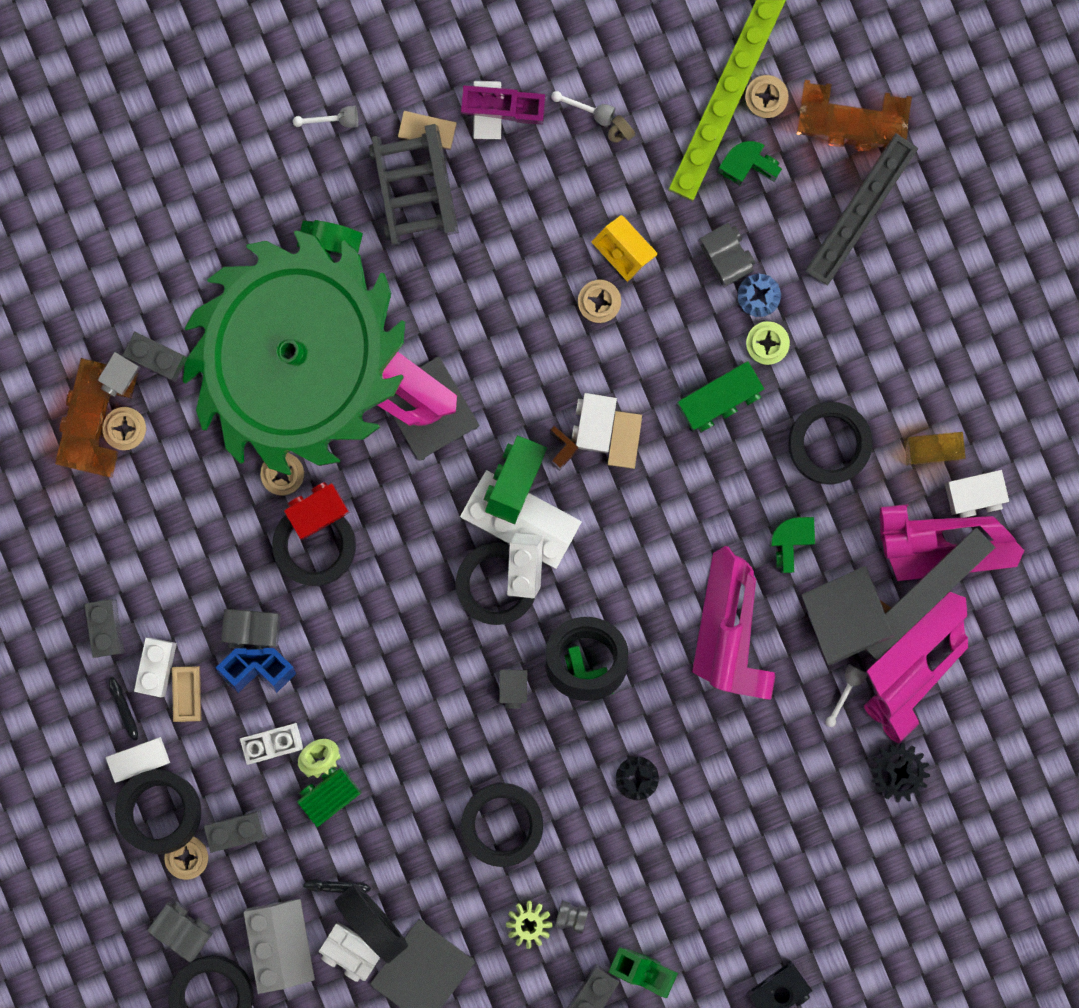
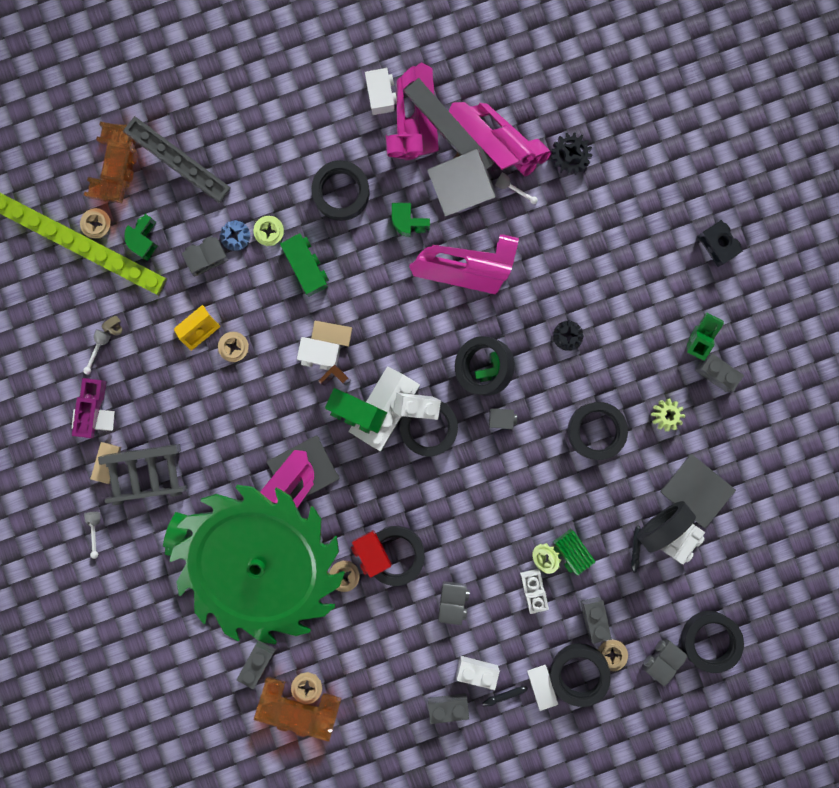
camera: 85 degrees left, 0 degrees up
light grey brick [98,352,140,397] -> none
tan tile [172,666,202,722] -> none
blue brick [215,648,296,693] -> none
light grey slope [244,899,315,994] -> none
flat silver wheel [555,900,589,934] -> none
clear yellow brick [904,432,966,466] -> none

